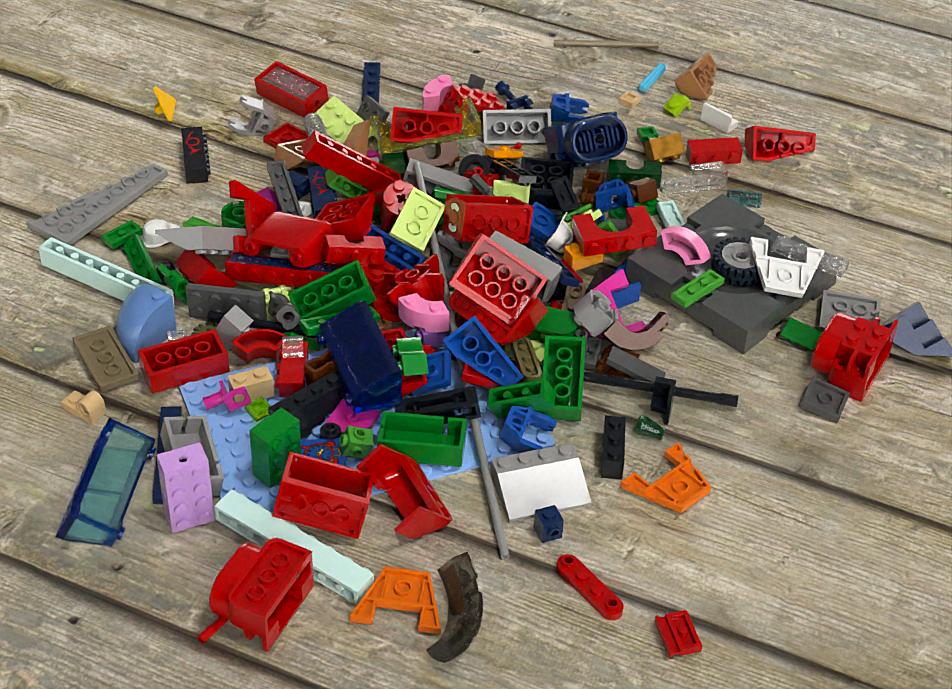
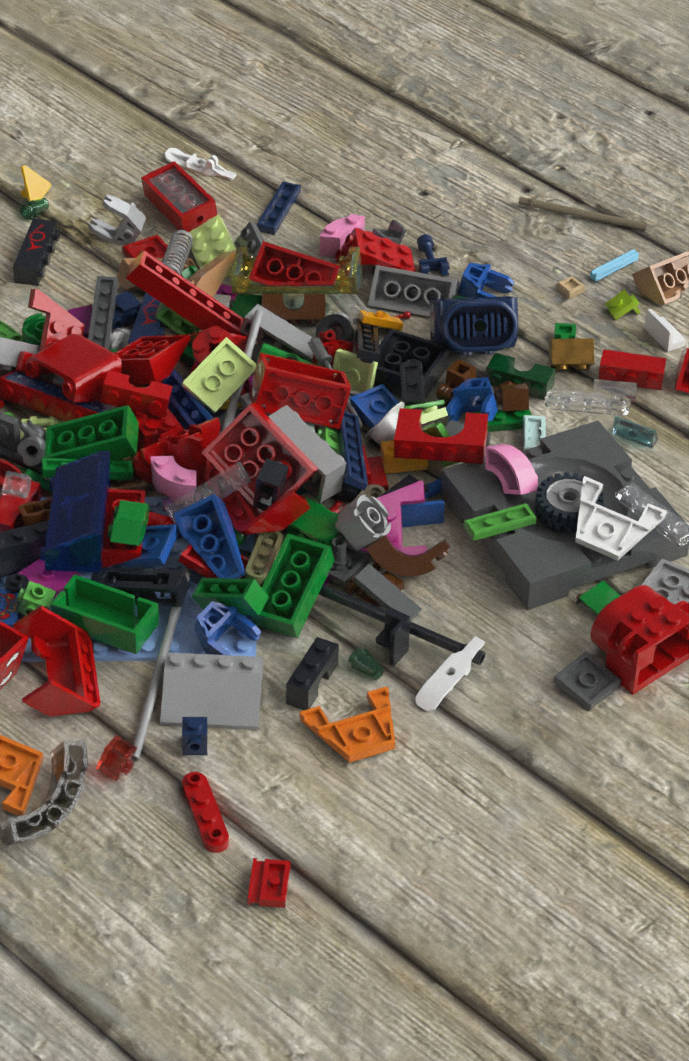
camera: 20 degrees right, 0 degrees up
none -> clear green cone [20,198,49,220]
none -> clear red brick [96,735,137,781]
none -> white piece [164,148,236,181]
none -> clear plate [165,461,252,524]
none -> black slope [253,458,288,511]
none -> white piece [415,636,485,712]

